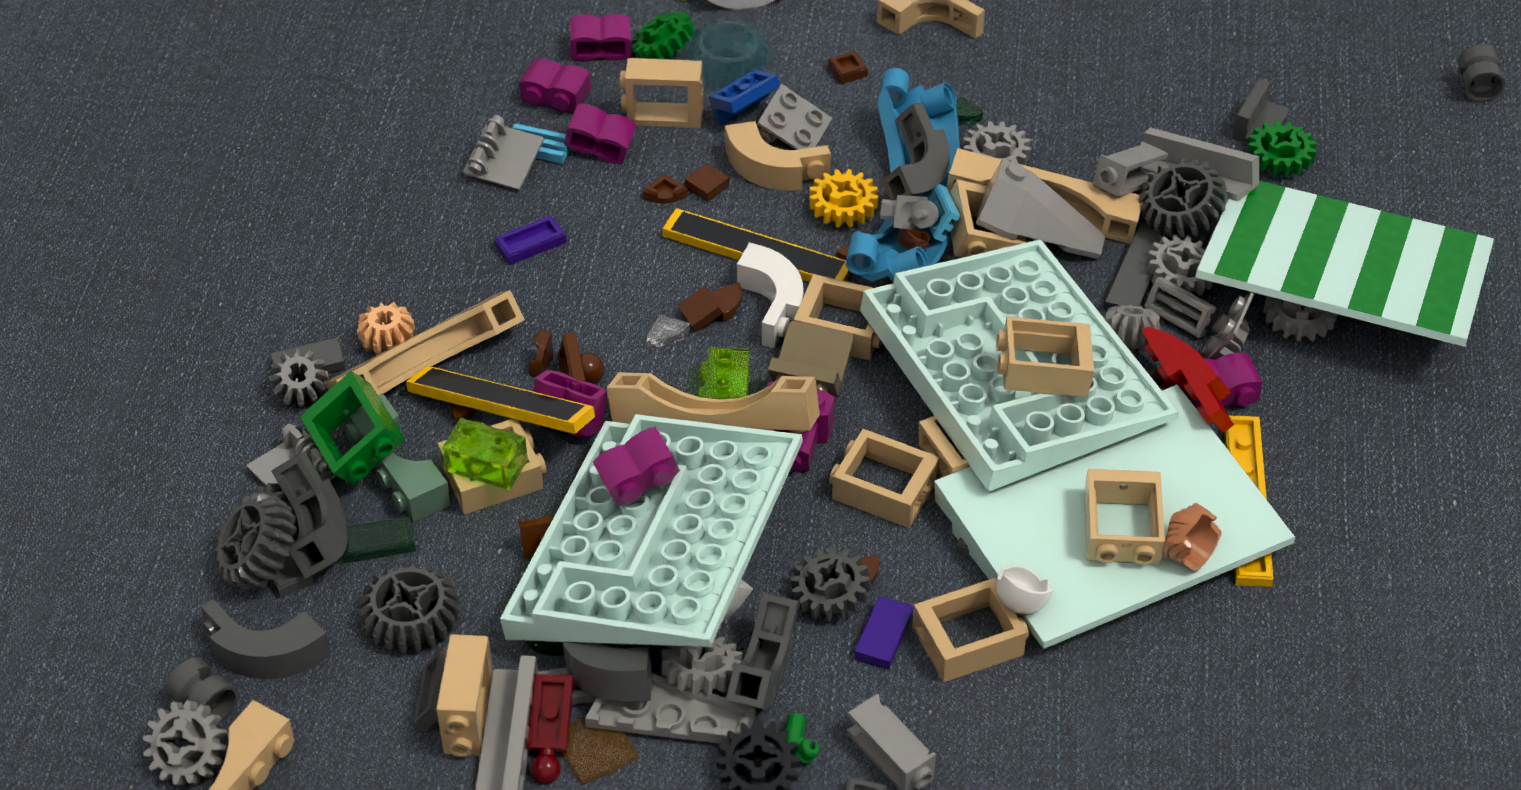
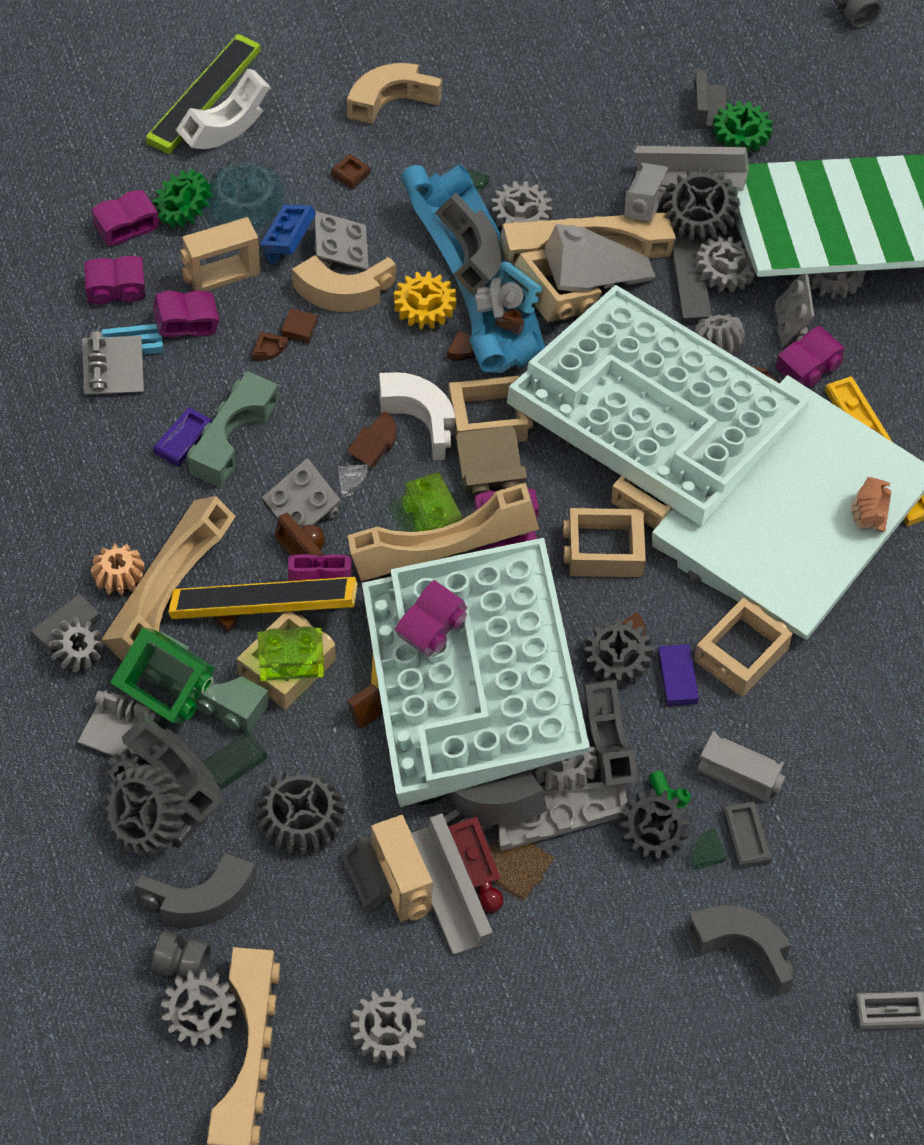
camera: 30 degrees left, 10 degrees up
reddish brown tile [529,330,553,377] -> none
black tile [662,208,852,282] -> none
white hair [995,565,1054,615] -> none
tan window [996,316,1094,397] -> none
tan window [1084,469,1165,564] -> none
red slope [1141,327,1234,432] -> none
light grey tile [1144,277,1216,338] -> none
none -> sand green arch [187,371,279,488]
none -> light grey hinge [262,458,341,527]

